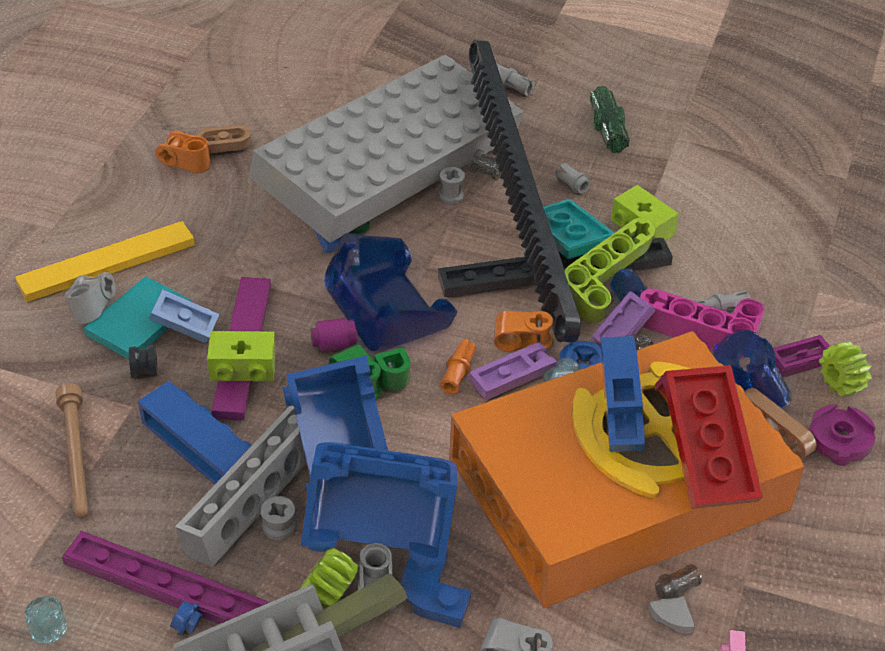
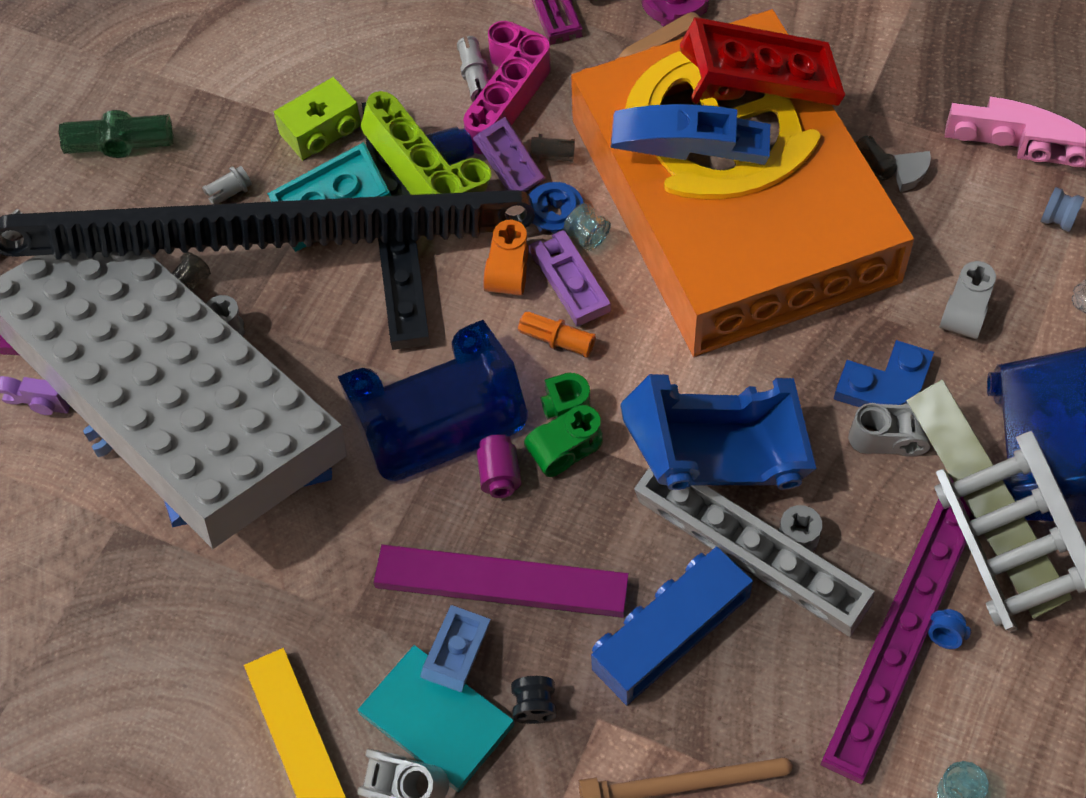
camera: 80 degrees left, 15 degrees up
orange piece [155,130,211,173] -> none
medium nougat plate [196,125,251,154] -> none
lime brick [207,331,276,382] -> none
lime gear [300,548,358,610] -> none
blue windscreen [301,442,457,568] -> none
clear blue plate [713,330,776,391] -> none
clear blue brick [747,363,792,408] -> none

